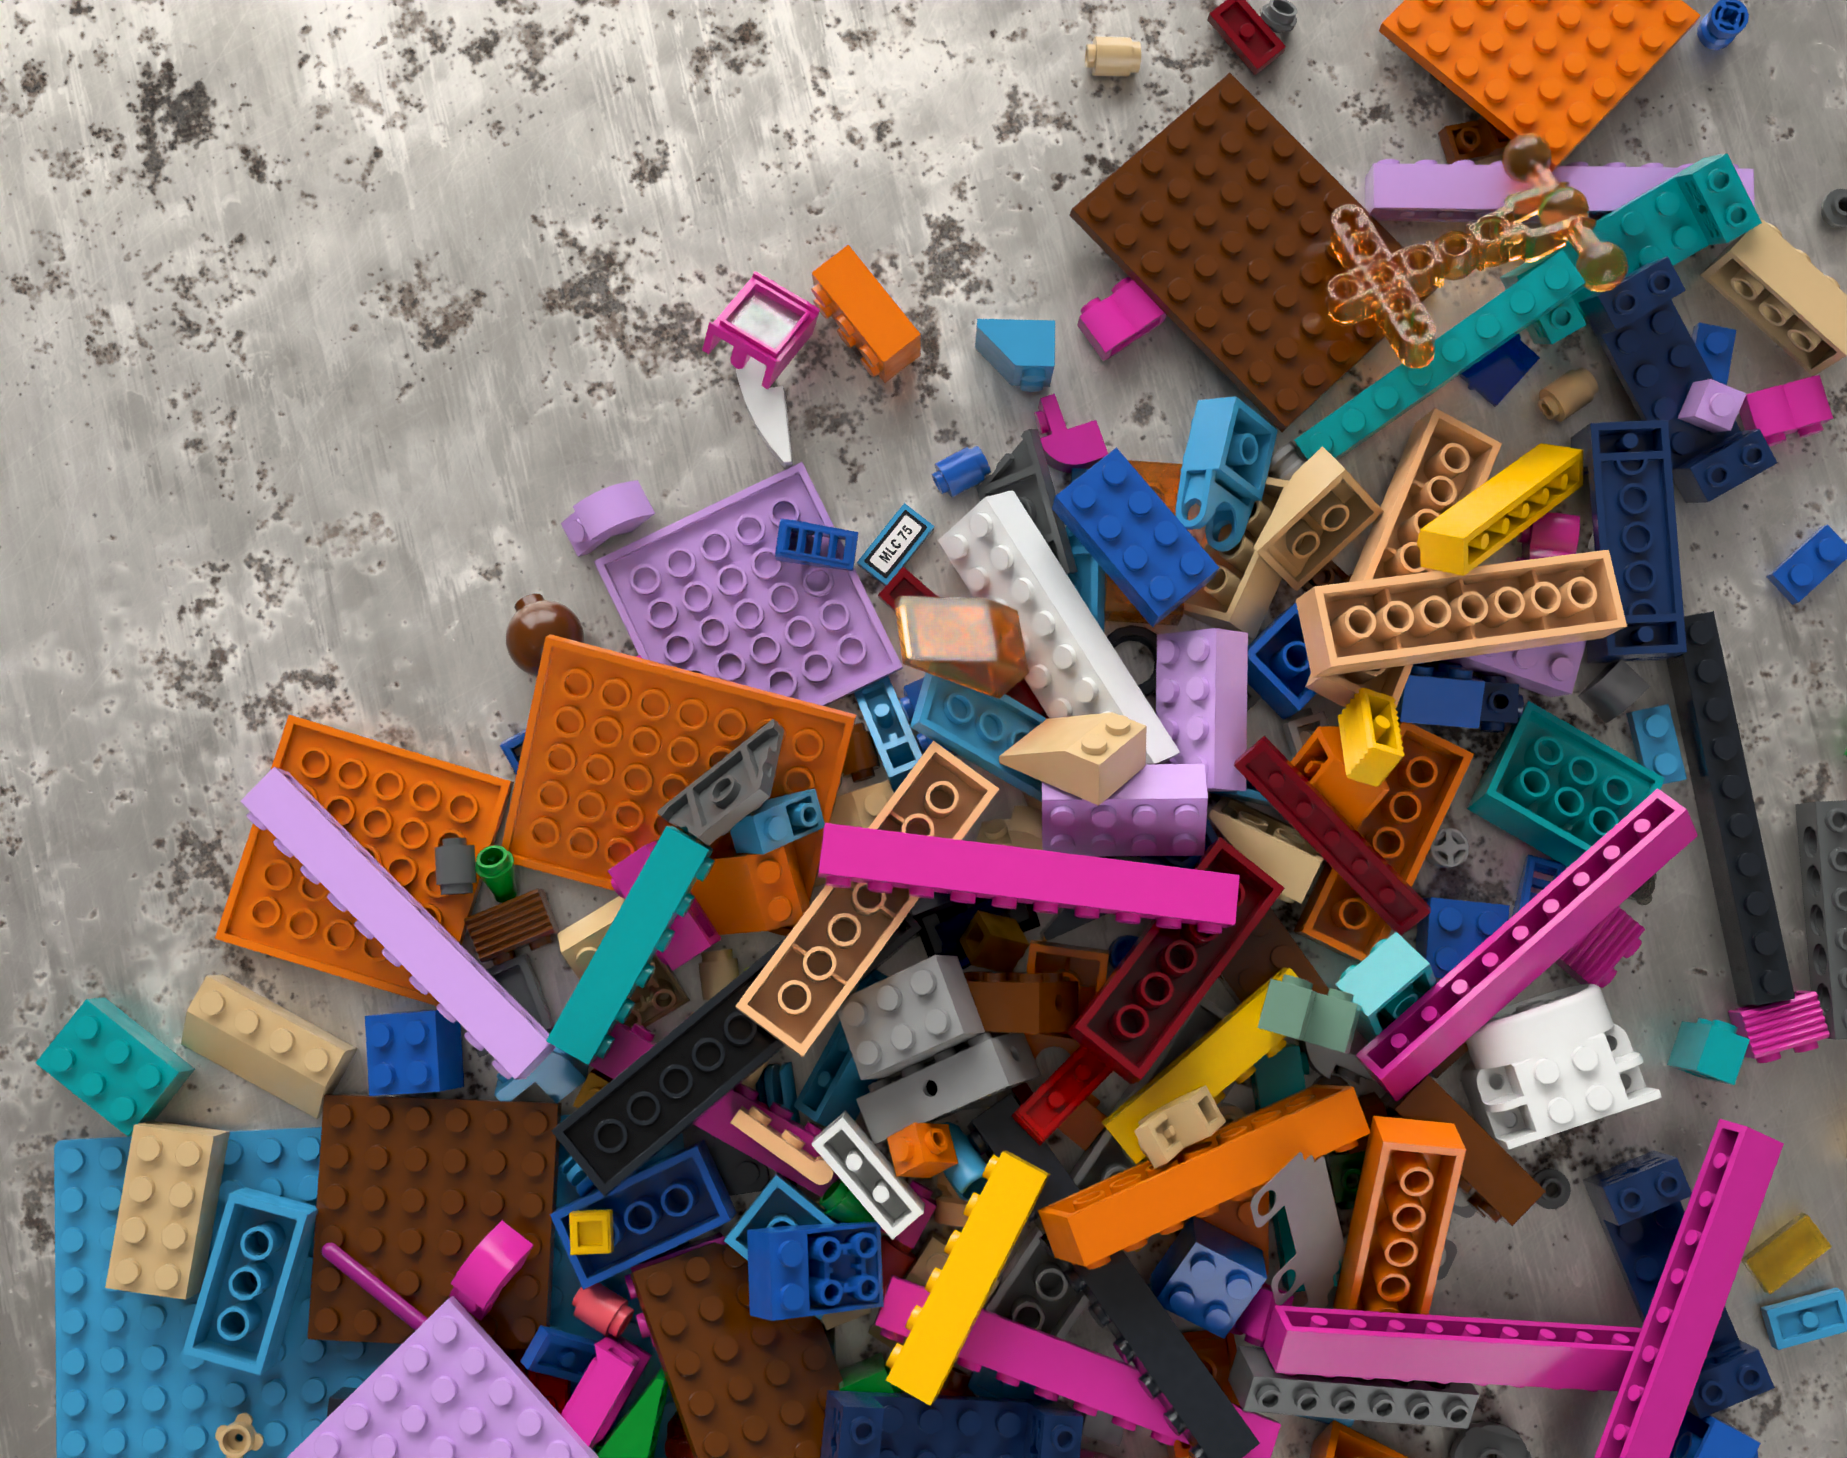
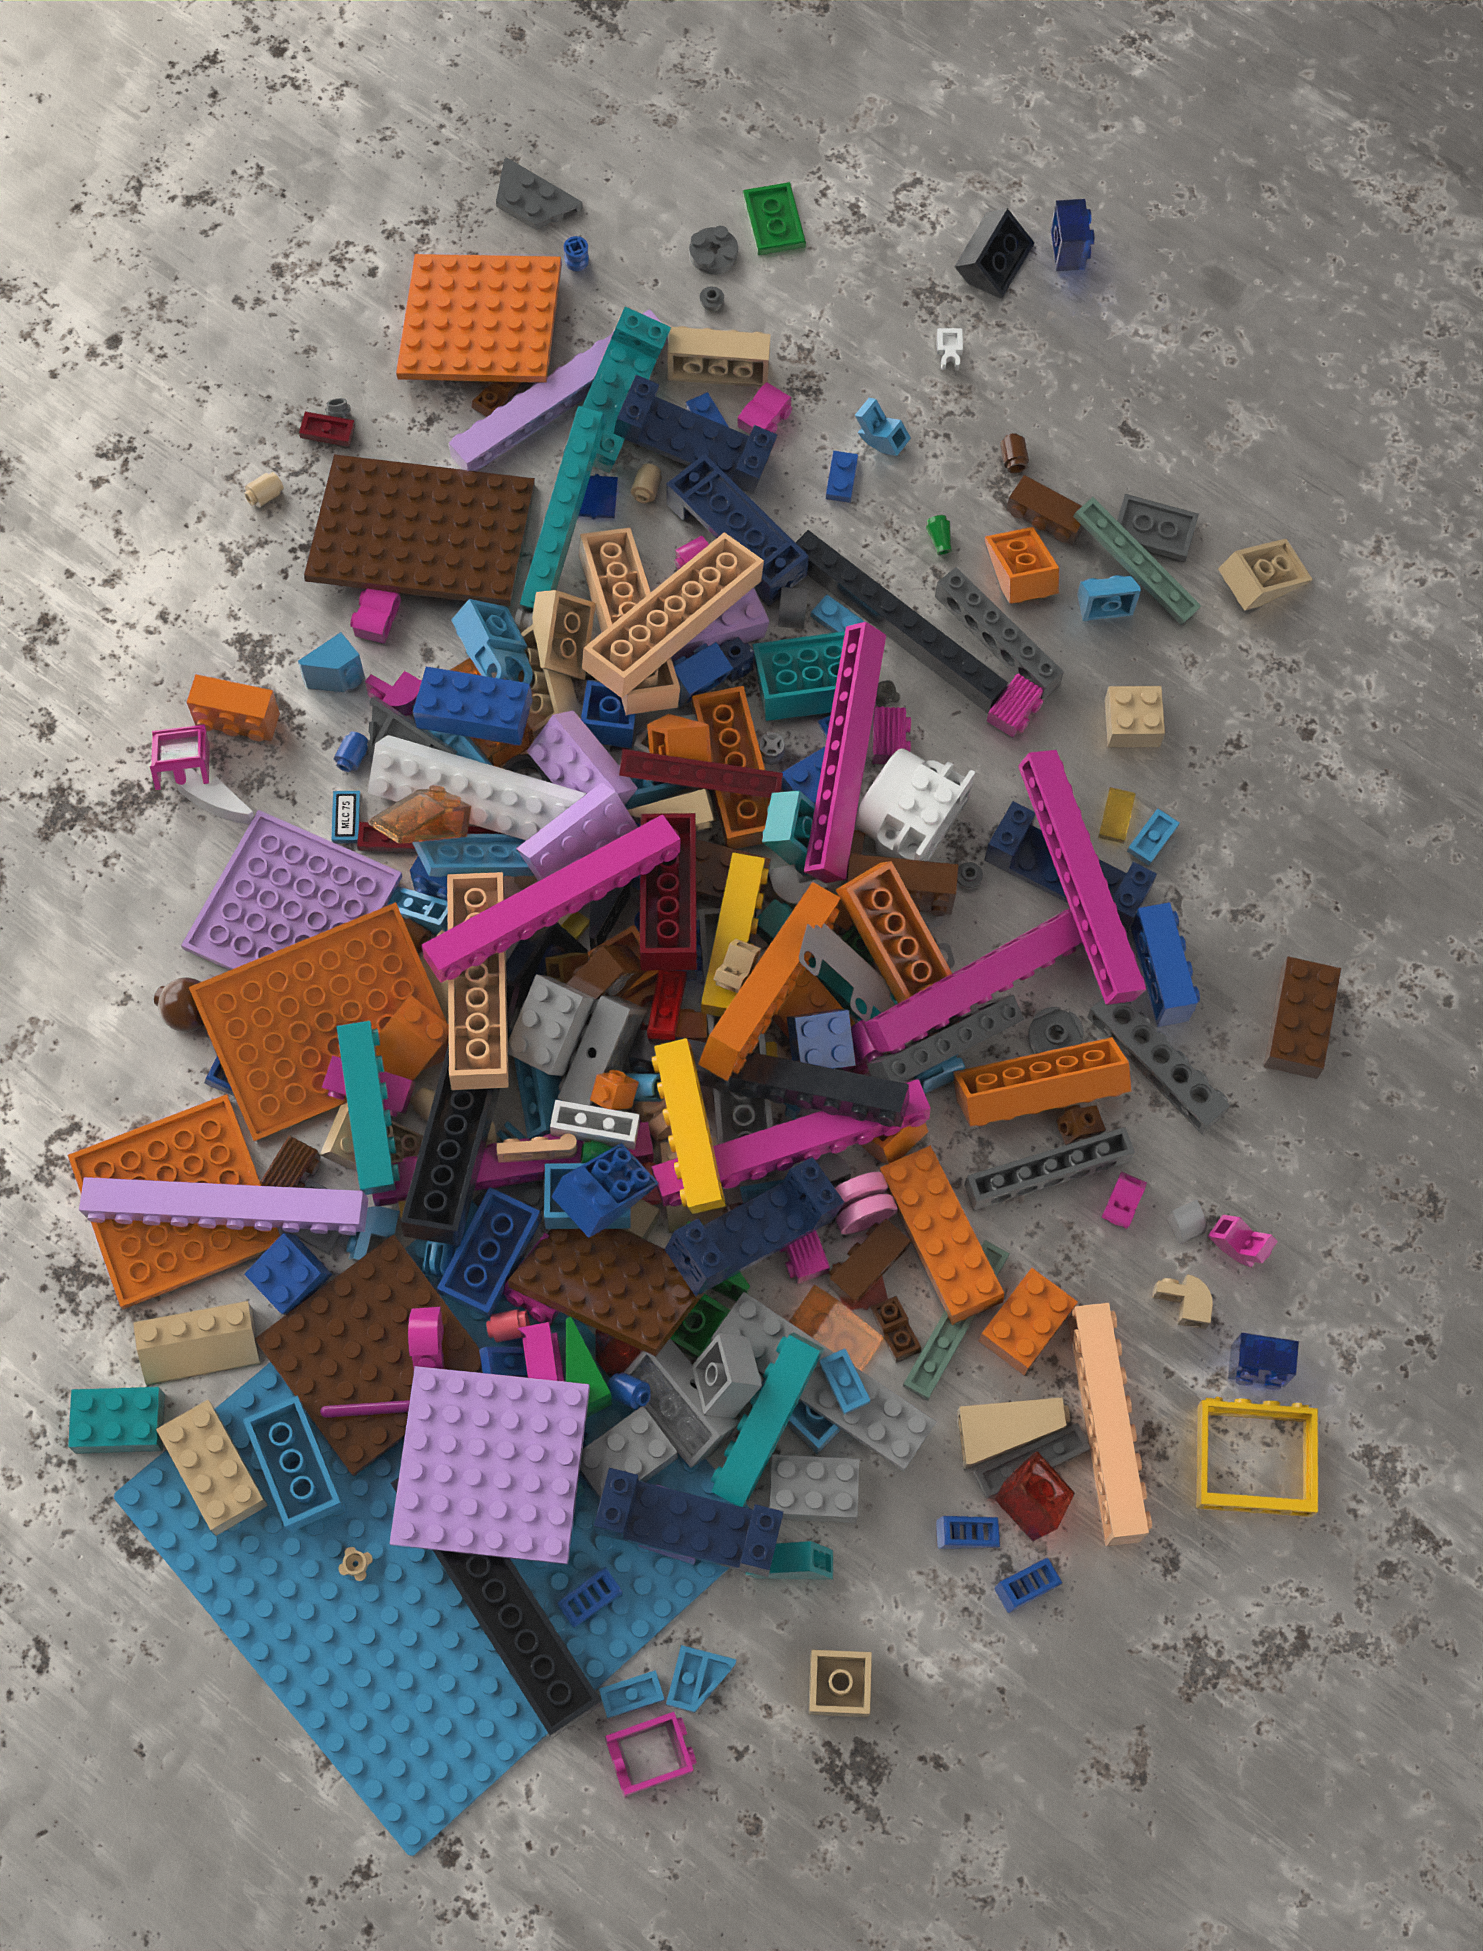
camera: 40 degrees left, 15 degrees down
dark grey brick [434,838,477,895] -> none
green cone [475,845,517,903] -> none
lavender brick [561,480,655,557] -> none
yellow tile [569,1209,614,1255] -> none
dark grey wing [657,719,784,846] -> none
dark azure slope [730,789,825,854] -> none
blue slope [775,519,859,571] -> none
tan slope [999,712,1147,806] -> none
sand green brick [1257,974,1362,1054] -> none
clear orange piece [1328,133,1628,368] -> none
yellow brick [1338,688,1406,787] -> none
yellow brick [1417,443,1583,576] -> none
teal brick [1667,1017,1750,1085] -> none
lavender brick [1678,379,1746,433] -> none

